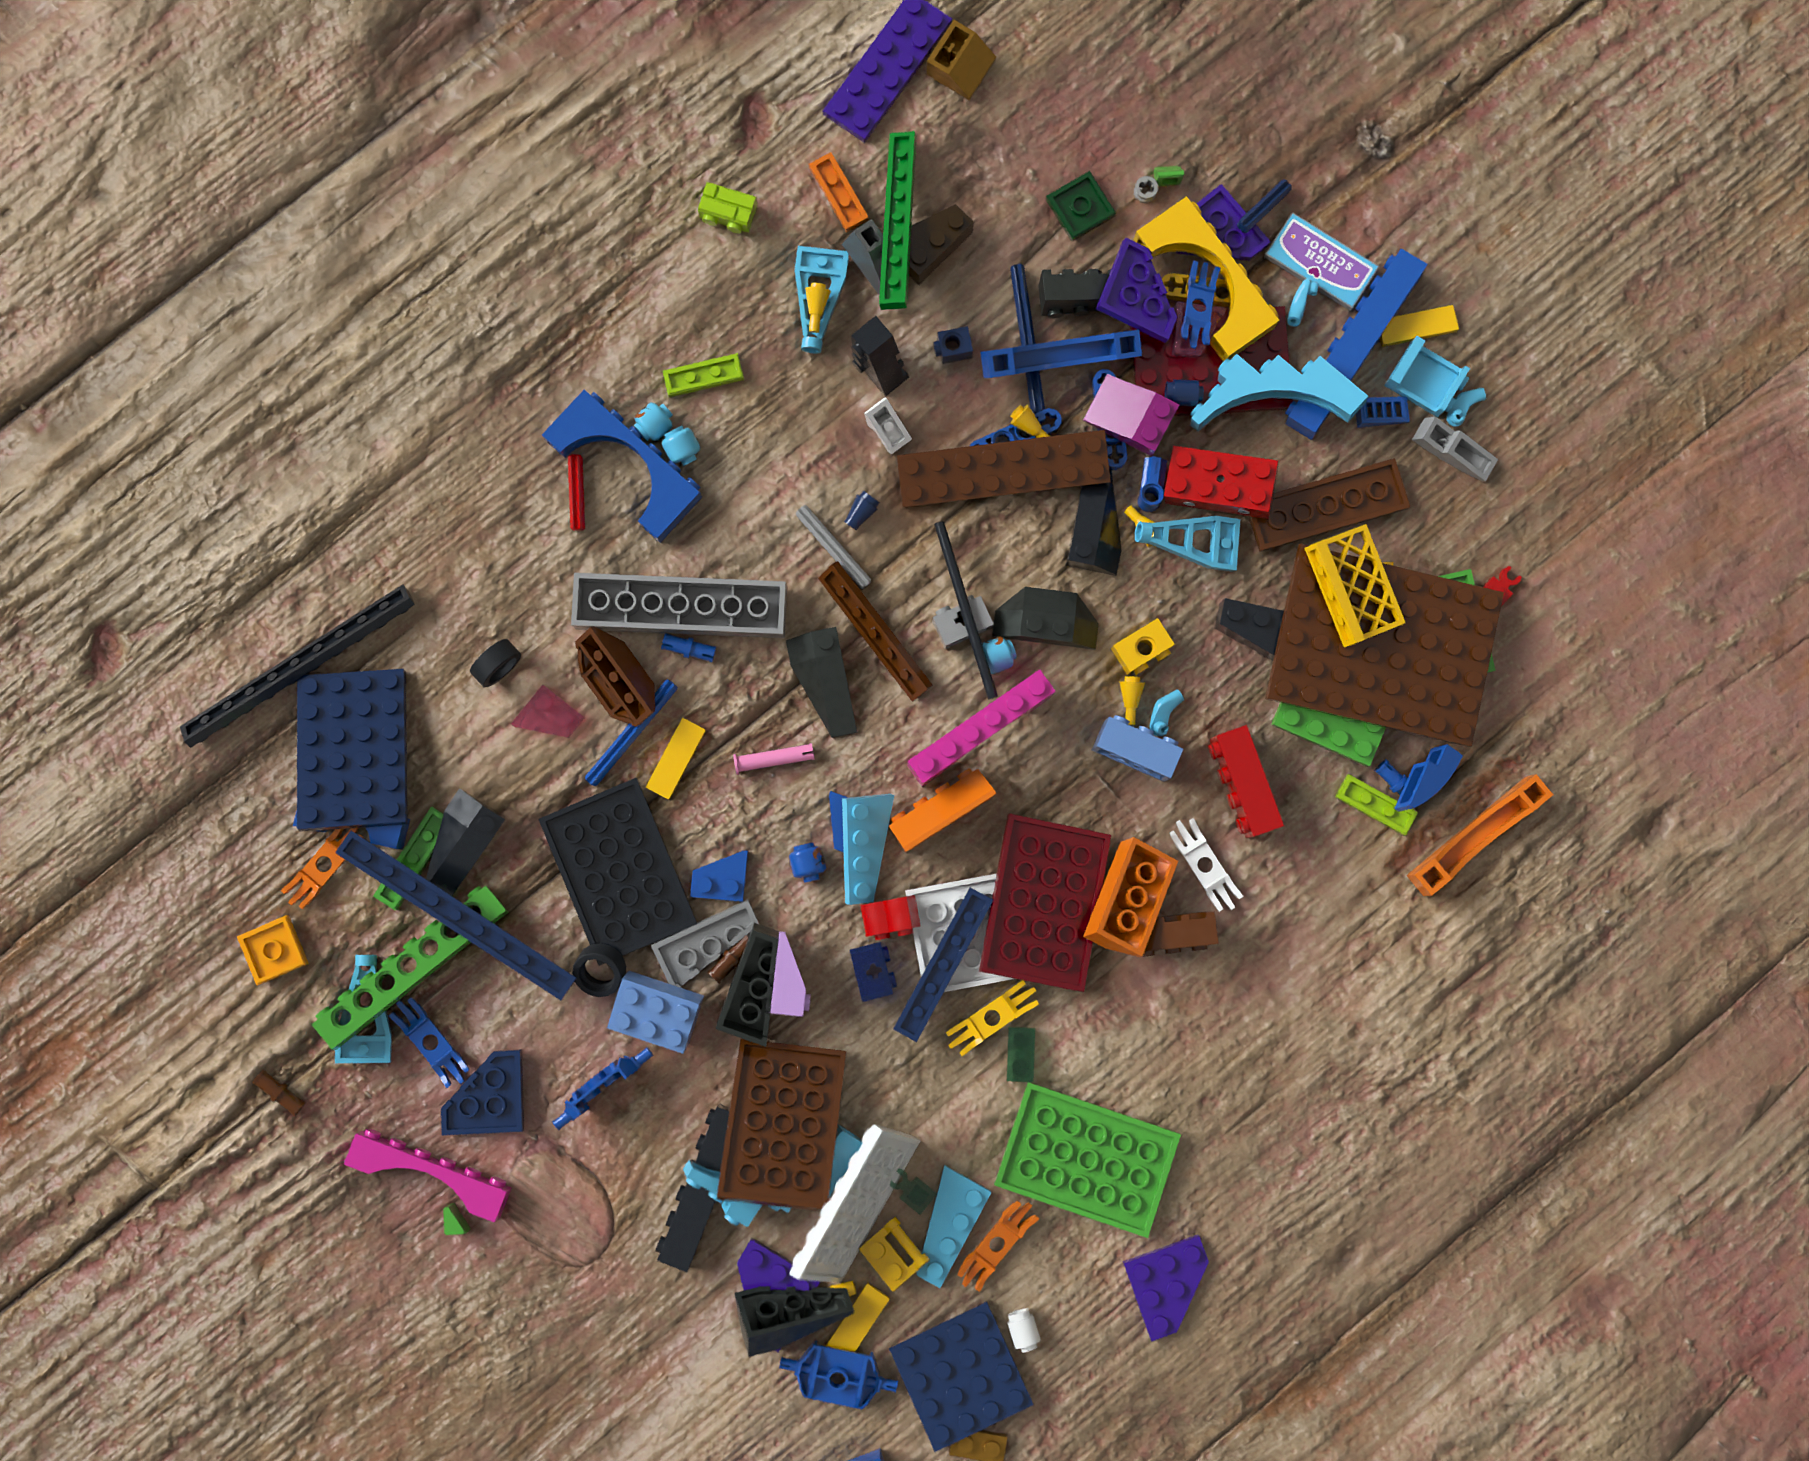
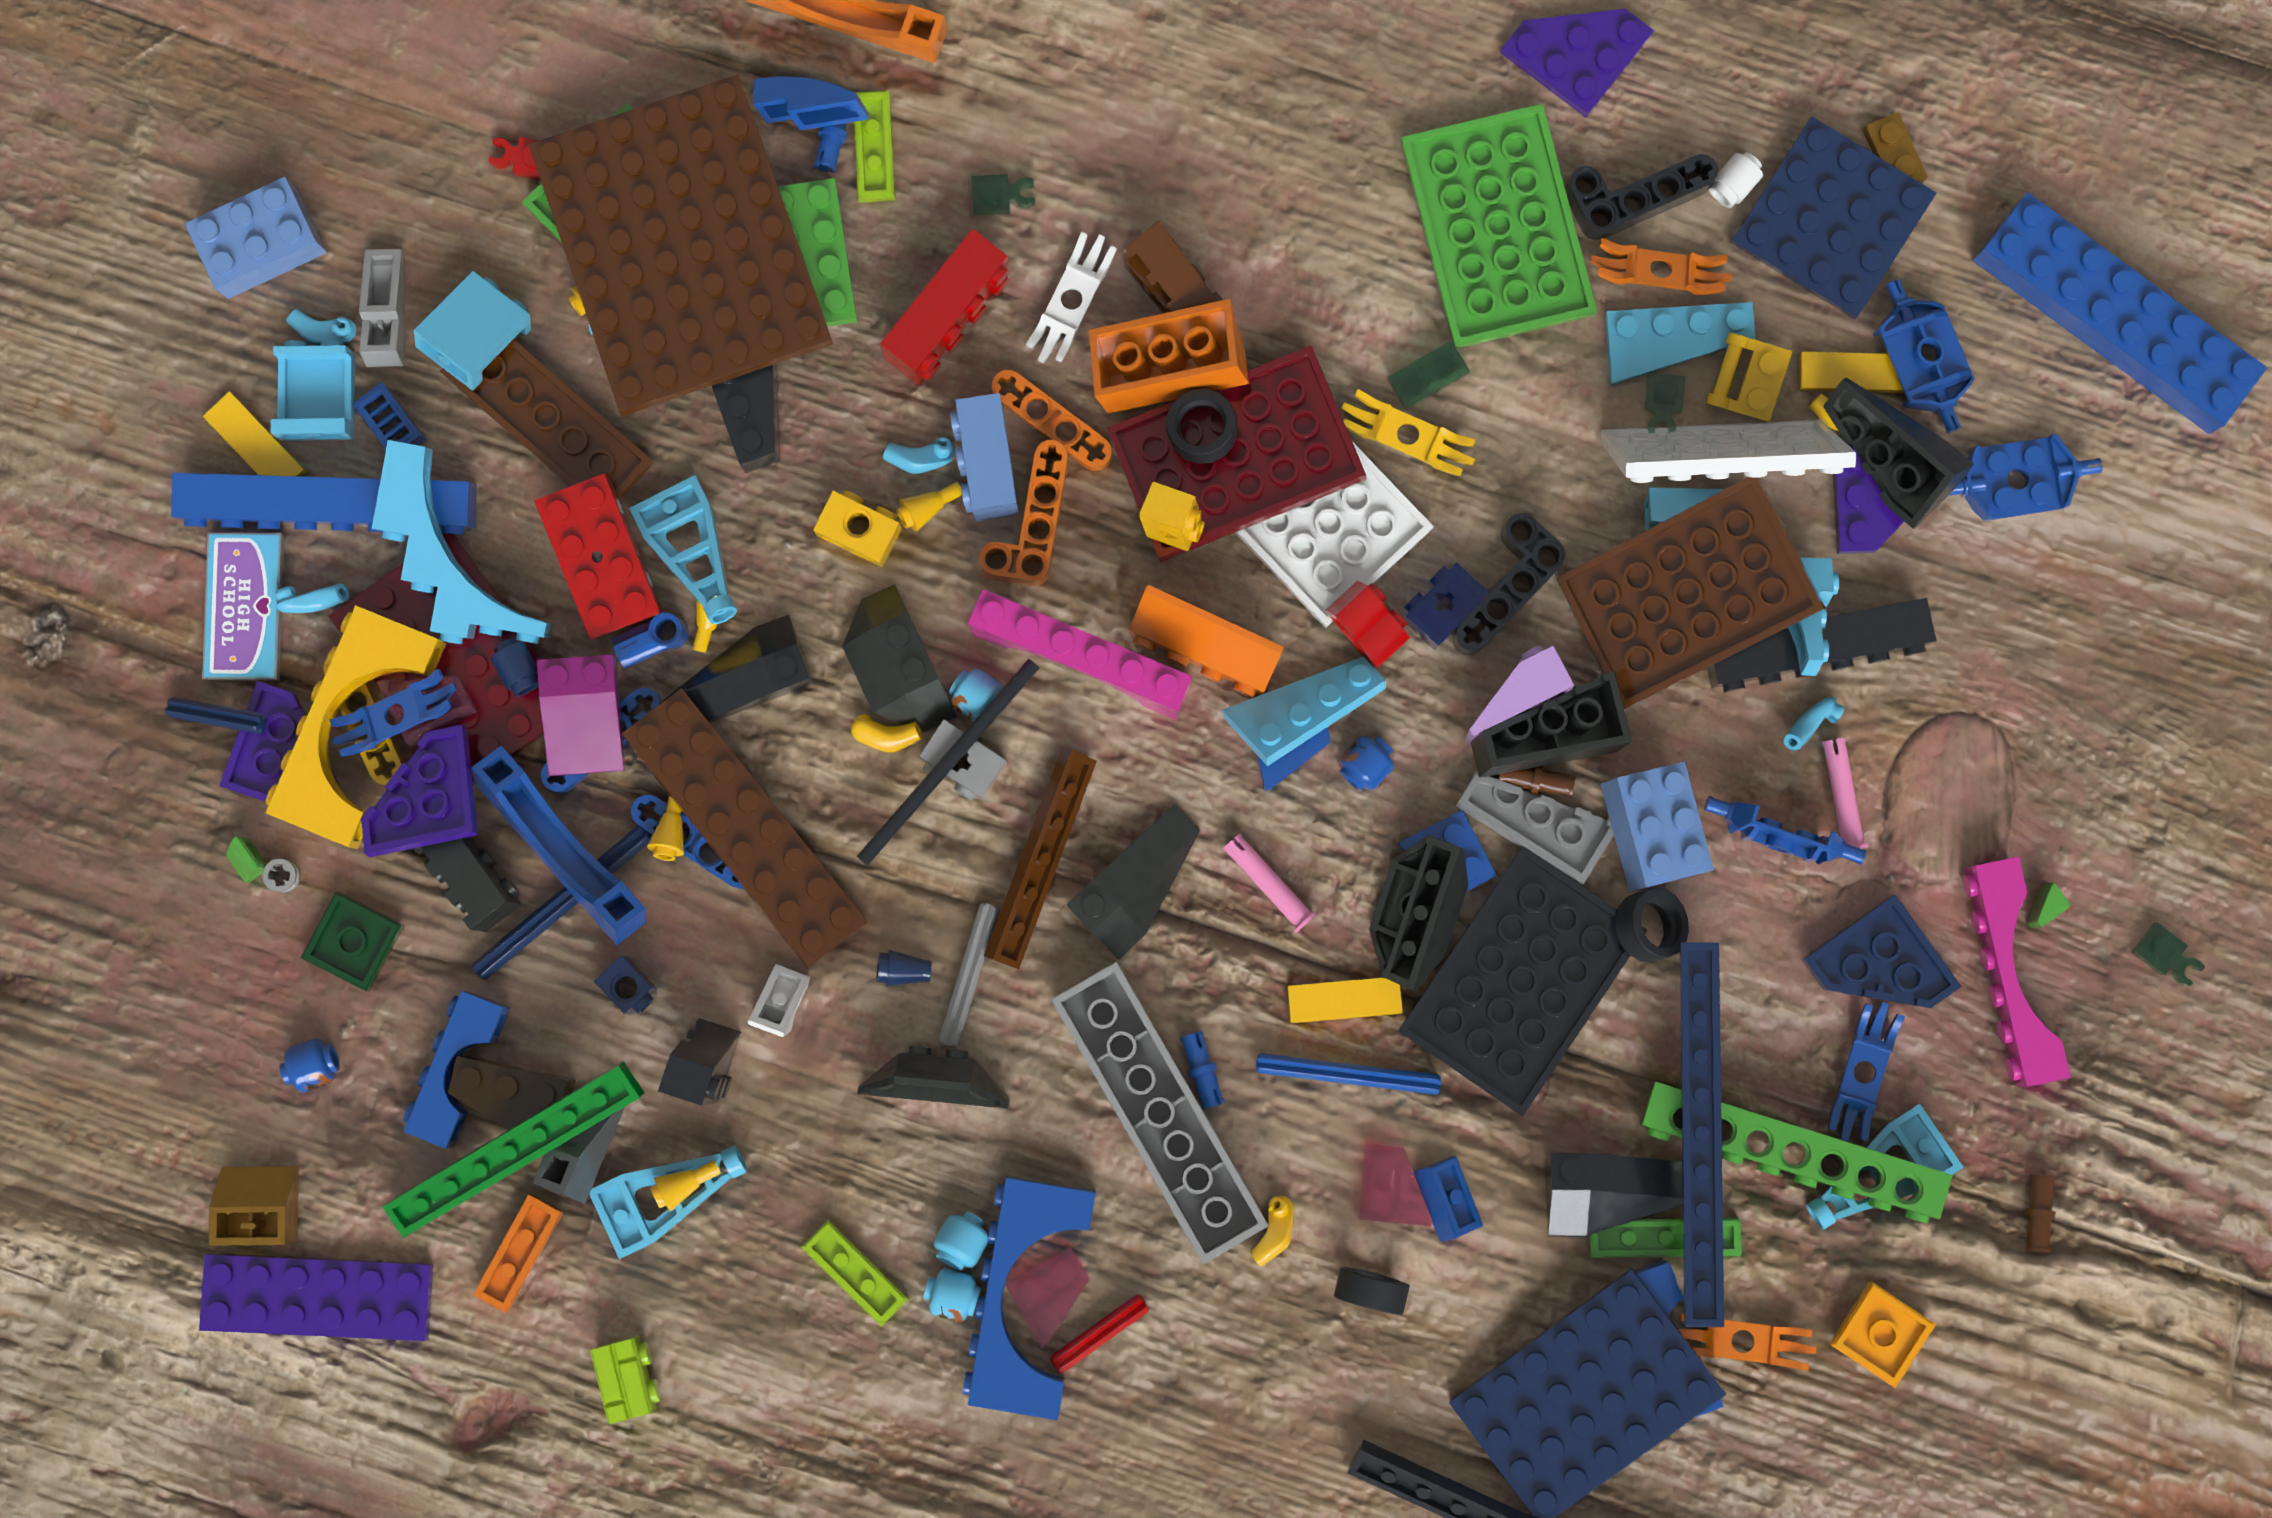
camera: 120 degrees left, 0 degrees up
reddish brown wedge [575,626,655,727] -> none
dark blue plate [893,887,993,1042] -> none
yellow fence [1305,524,1406,647] -> none
none -> medium blue brick [184,177,327,299]
none -> blue head [279,1038,340,1093]
none -> blue arch [403,991,511,1149]
none -> medium azure panel [414,271,531,391]
none -> yellow arm [851,714,923,753]
none -> pearl dark grey wedge [857,1046,1010,1109]
none -> clear green plate [971,174,1035,216]
none -> orange beam [979,440,1068,586]
none -> orange beam [991,370,1112,471]
none -> clear pink wing [1006,1246,1090,1348]
none -> yellow brick [1139,482,1204,552]
none -> black tyre [1166,388,1238,464]
none -> yellow arm [1250,1196,1294,1267]
none -> pearl dark grey wedge [1369,835,1469,990]
none -> blue slope [1414,1155,1483,1242]
none -> black beam [1452,513,1566,656]
none -> black beam [1565,154,1718,240]
none -> medium azure arm [1783,696,1845,751]
none -> bright pink pin [1822,738,1869,849]
none -> blue plate [1949,434,2103,521]
none -> clear green plate [2131,923,2205,986]

